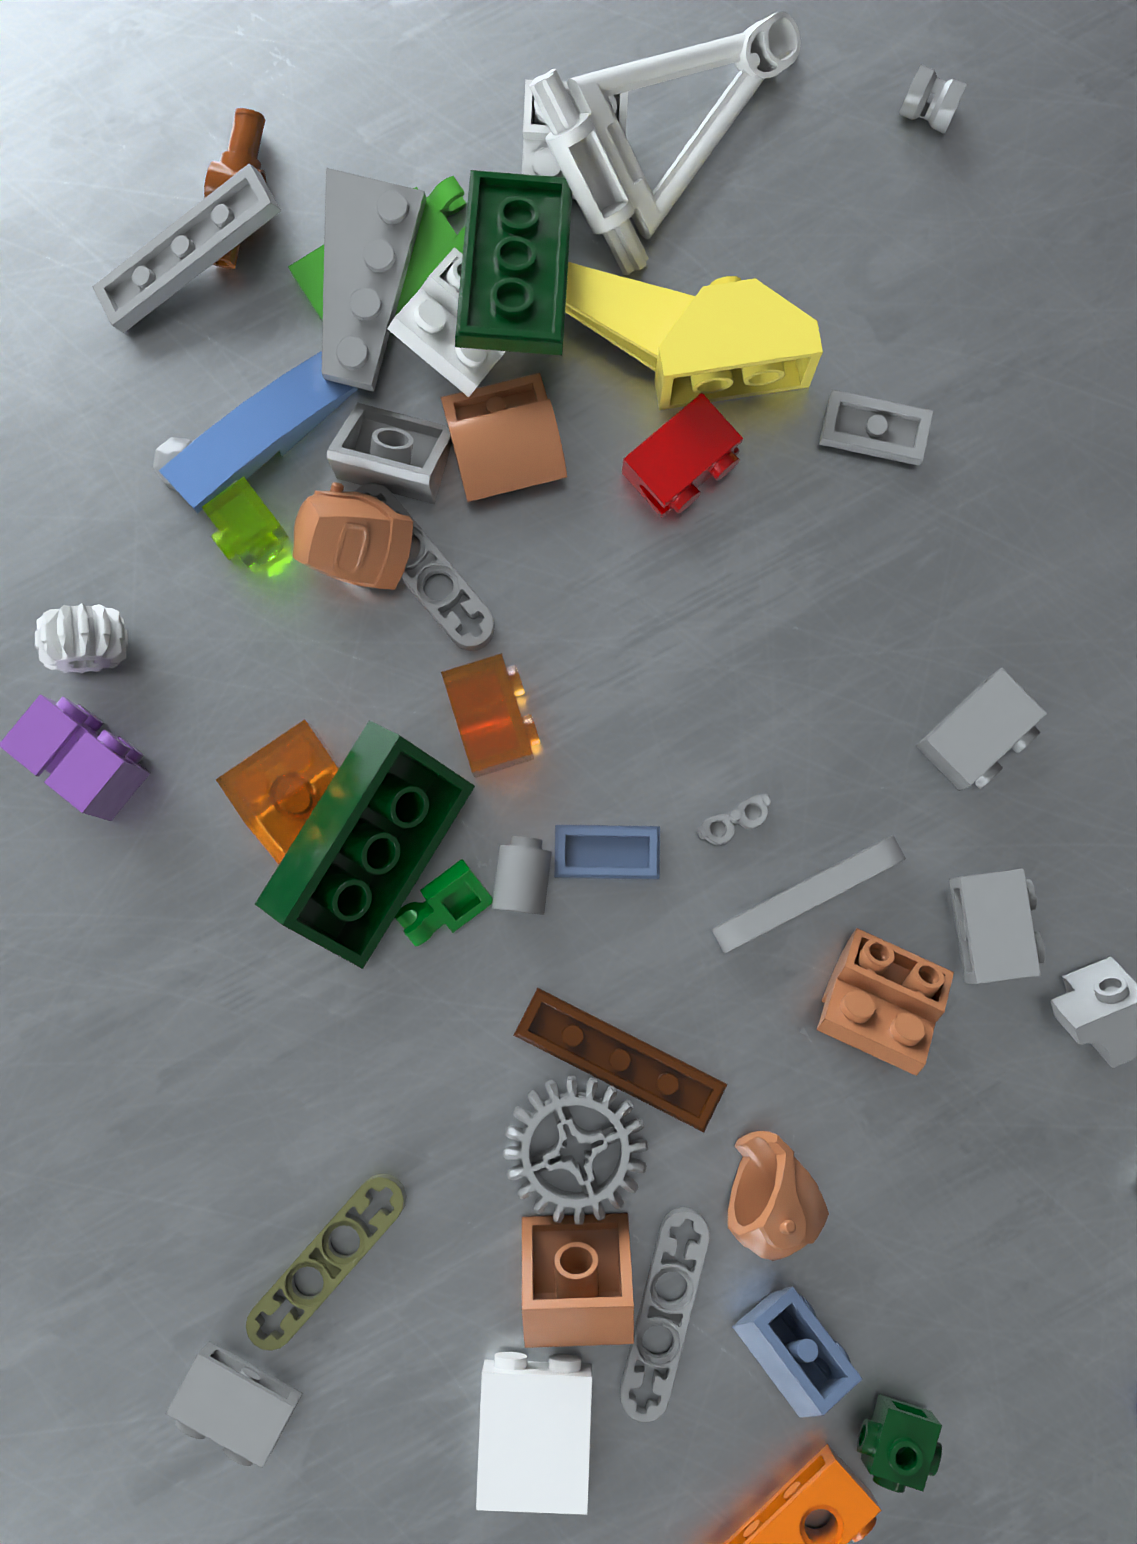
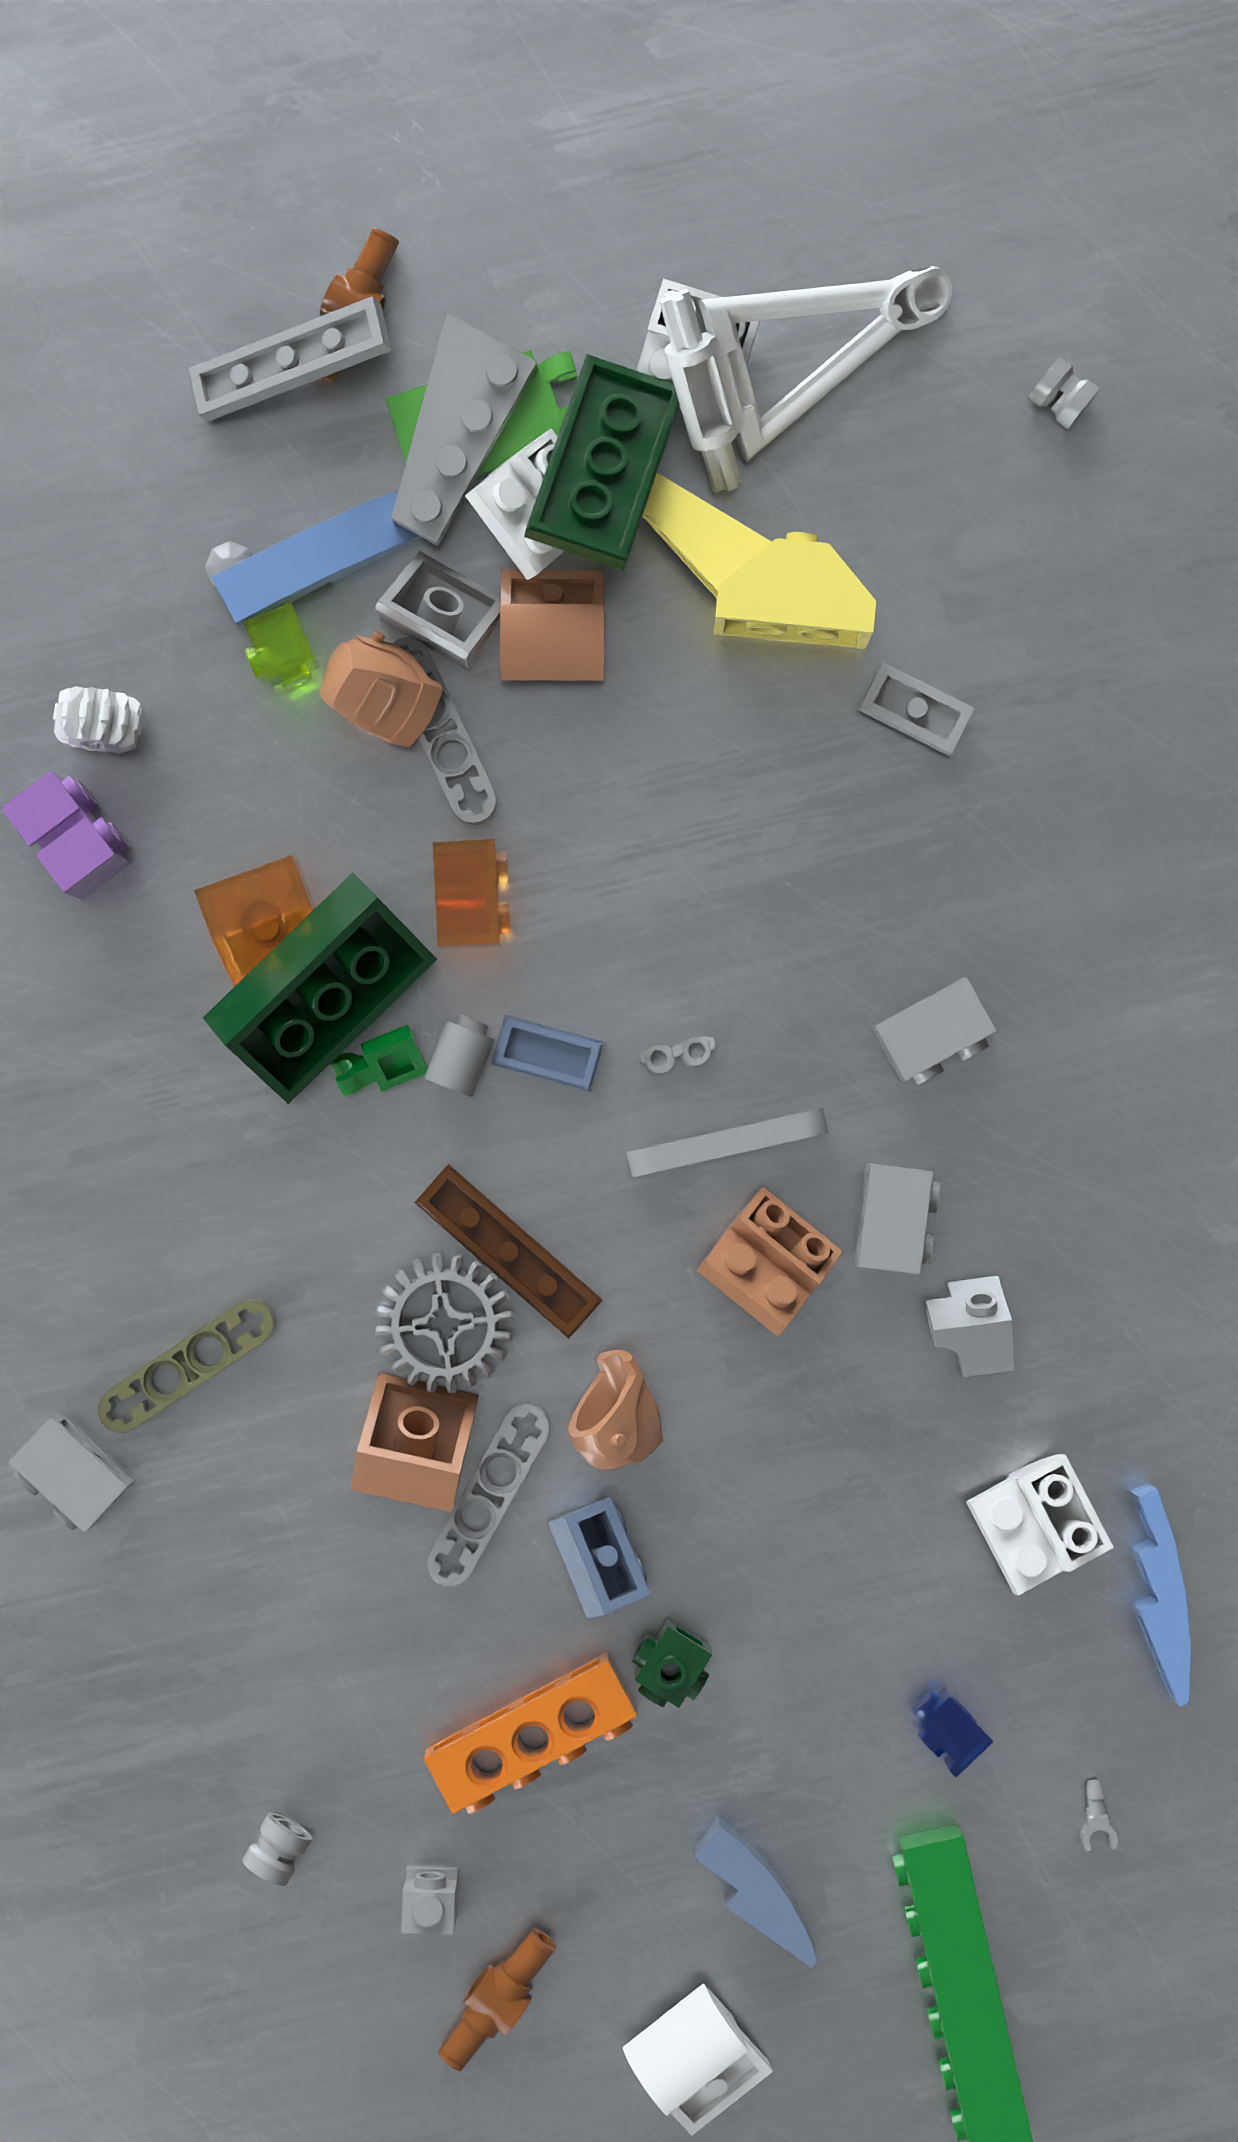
camera: 10 degrees right, 5 degrees up
white brick [476,1352,592,1515] -> none
red brick [622,393,743,518] -> none

